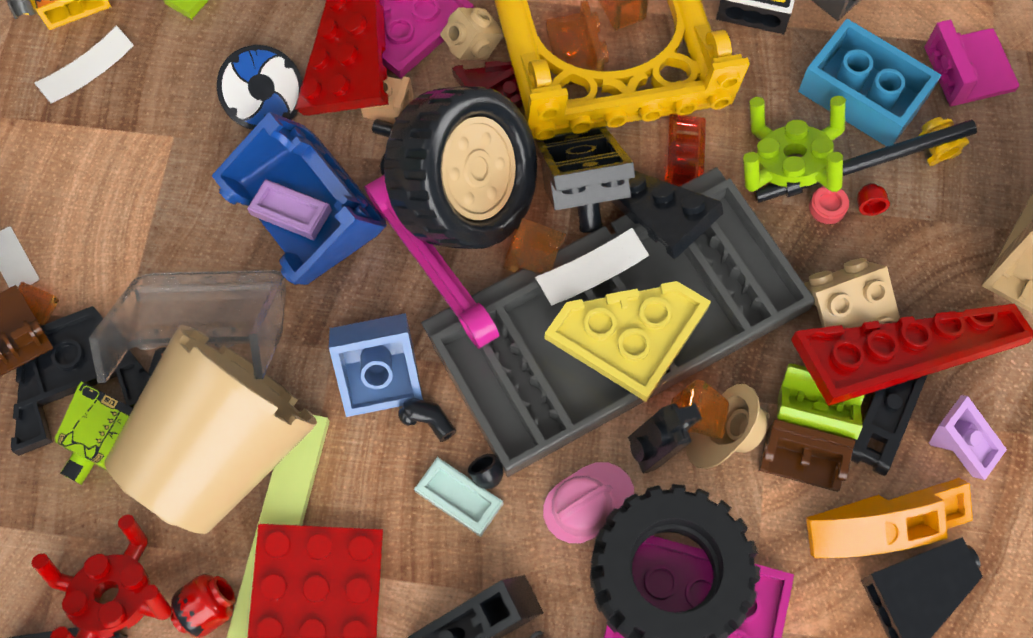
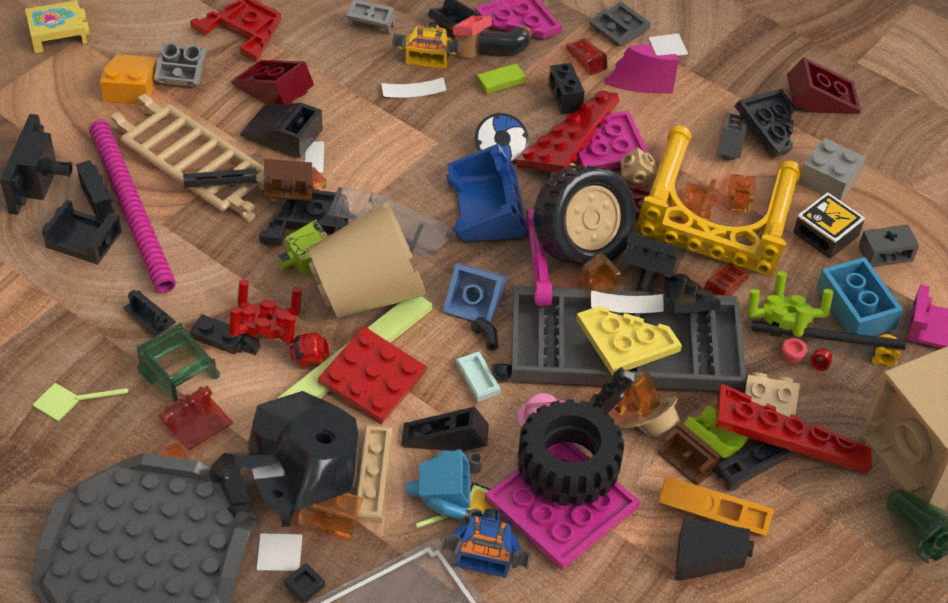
camera: 25 degrees right, 20 degrees down
lavender tile [247,179,332,240] -> none
lavender slope [929,395,1007,480] -> none

